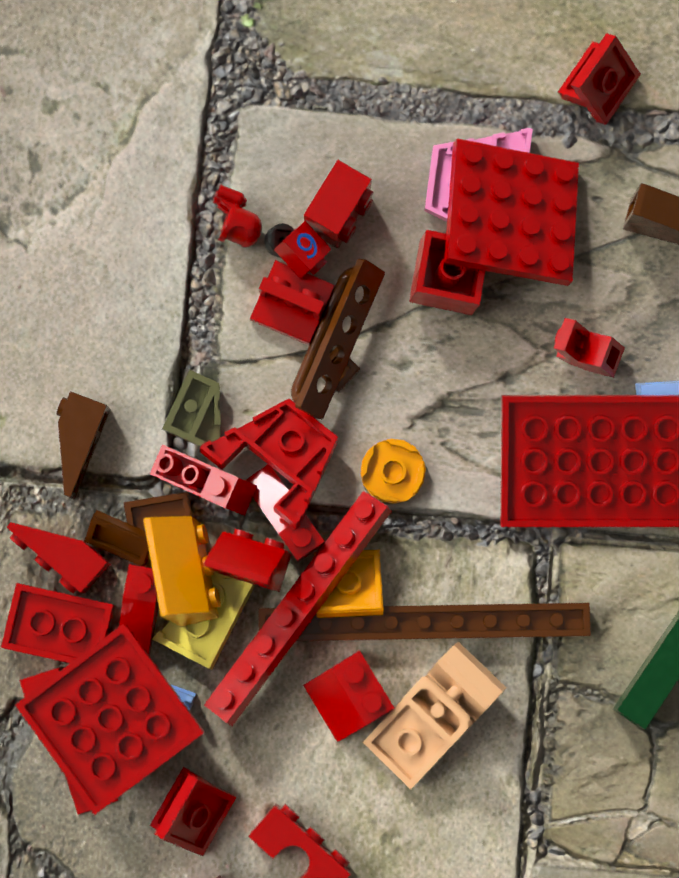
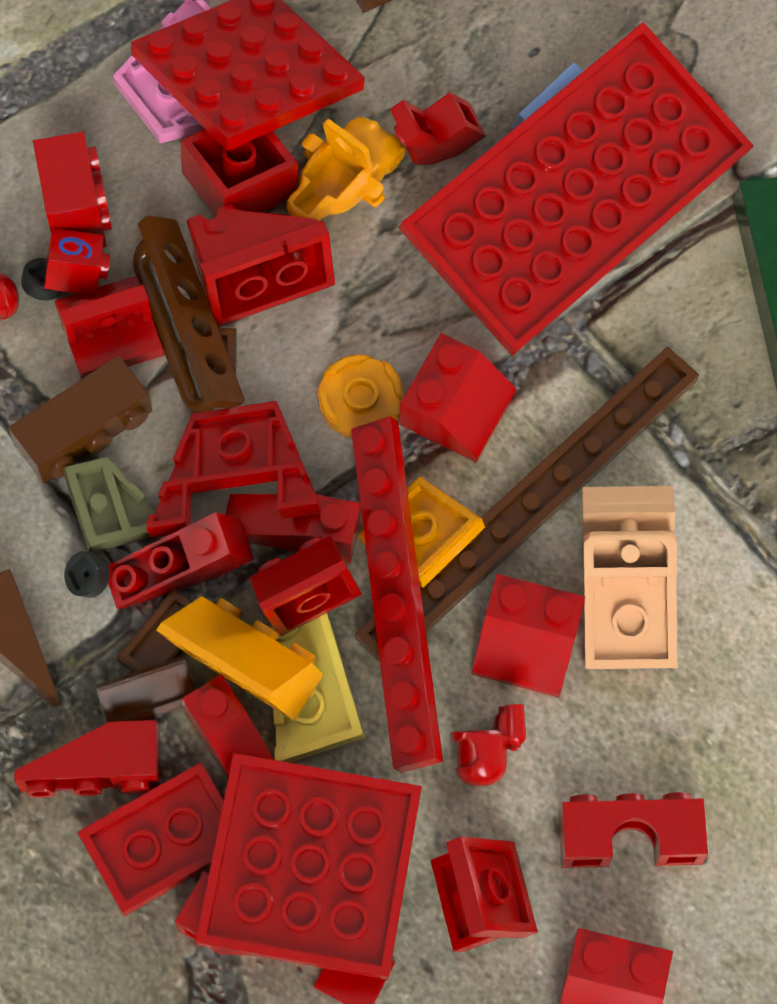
camera: 45 degrees left, 15 degrees down
none -> reddish brown brick [8,355,152,484]
none -> pearl dark grey tile [64,551,110,598]
none -> red piece [187,204,335,327]
none -> light orange piece [286,116,406,221]
none -> red slope [399,333,516,463]
none -> red piece [450,704,526,786]

